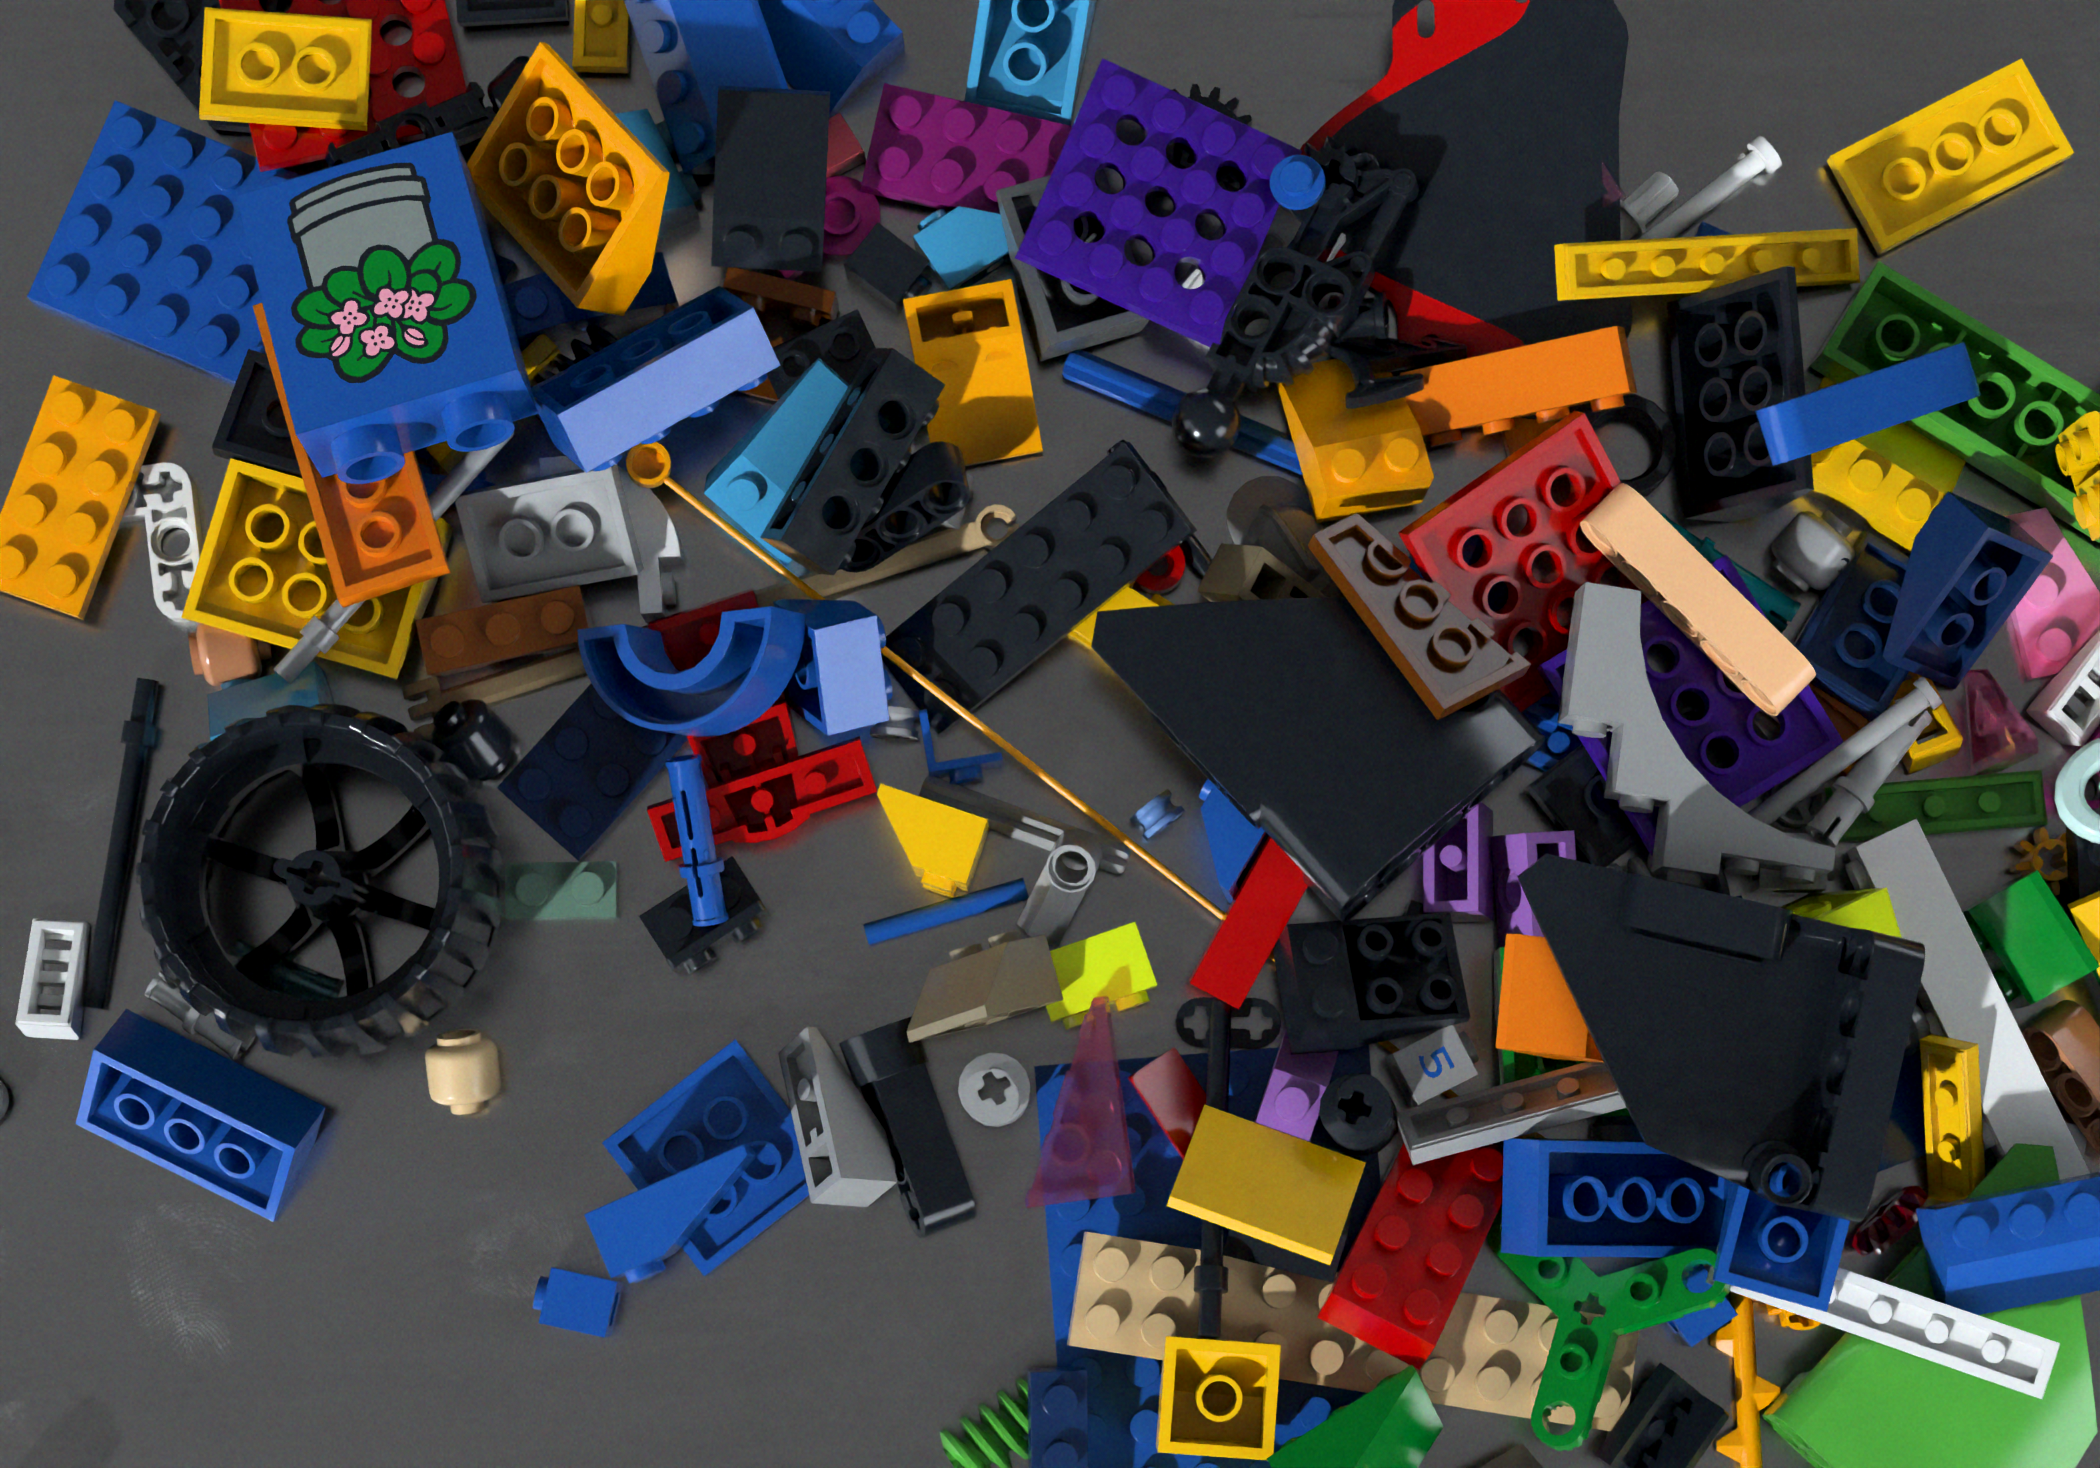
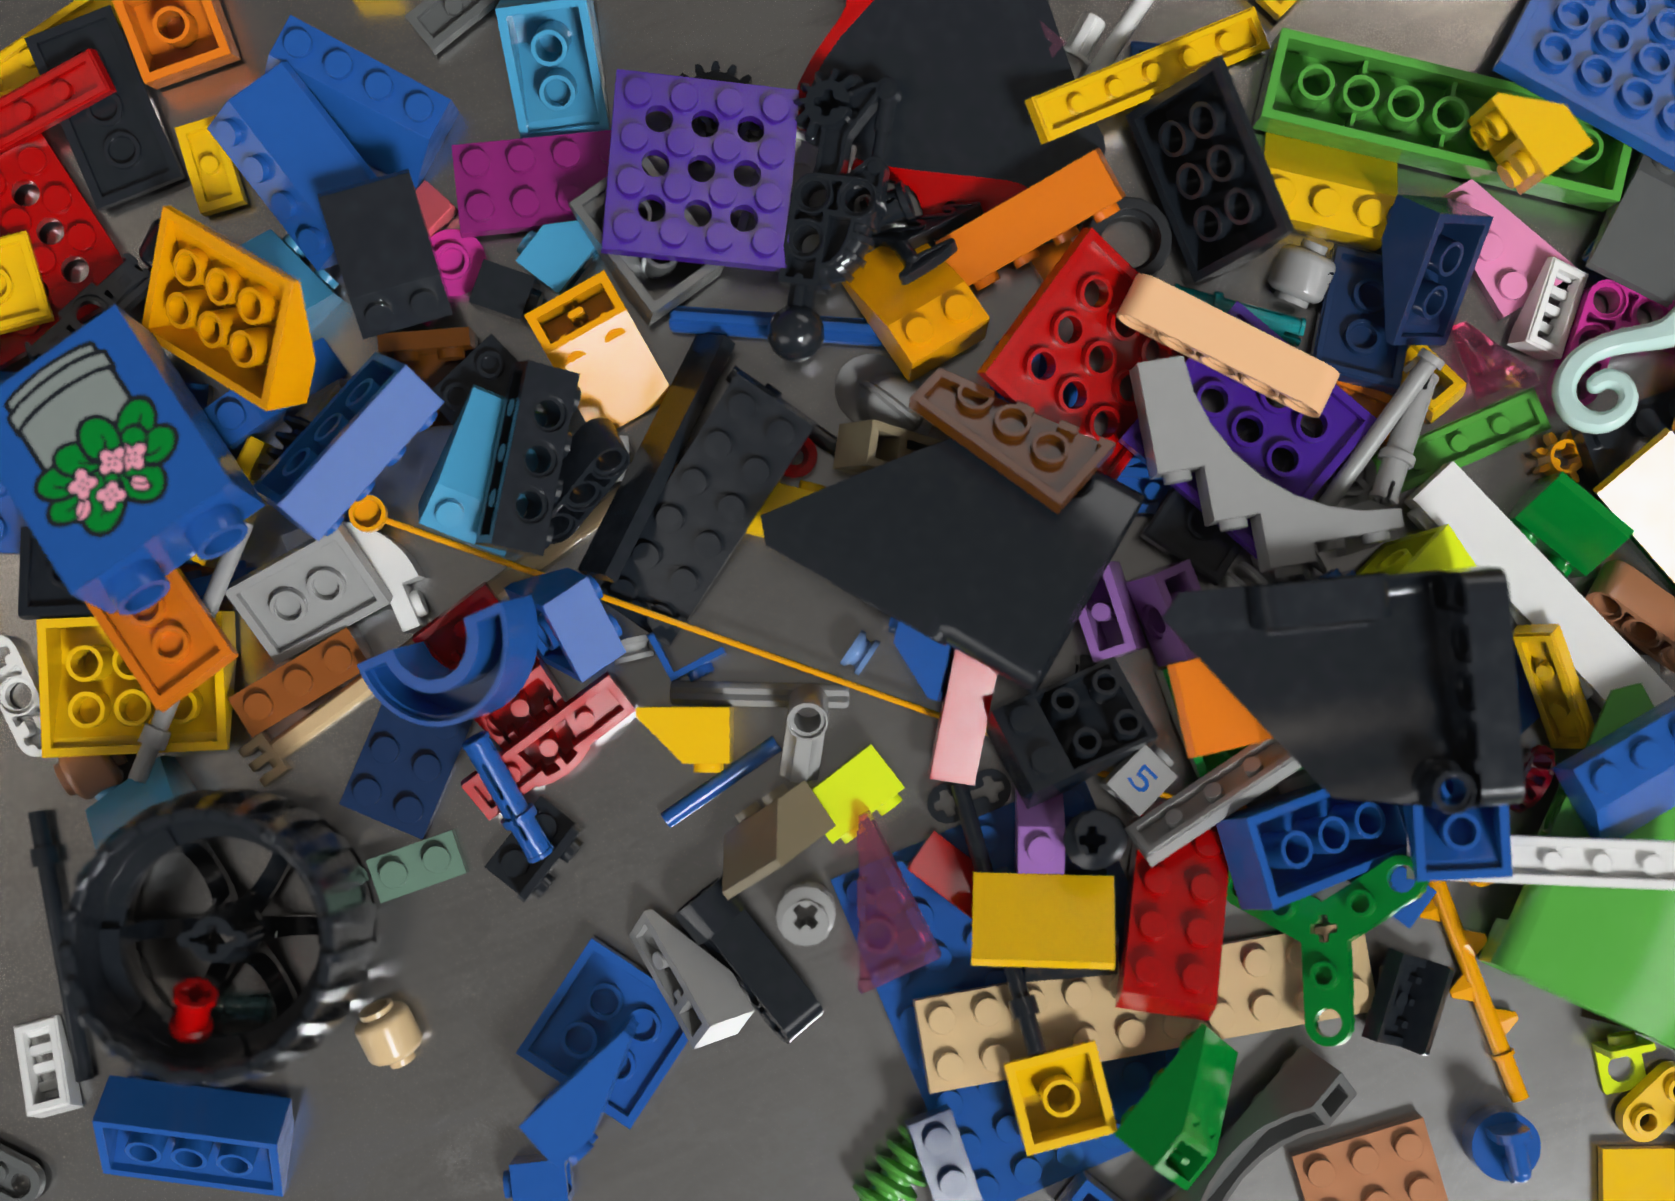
camera: 15 degrees left, 5 degrees up
black head [430,699,513,781] -> none
blue plate [1270,155,1326,210] -> none
blue beam [1755,342,1981,466] -> none
none -> red bush [169,978,218,1044]
none -> black tile [577,334,735,582]

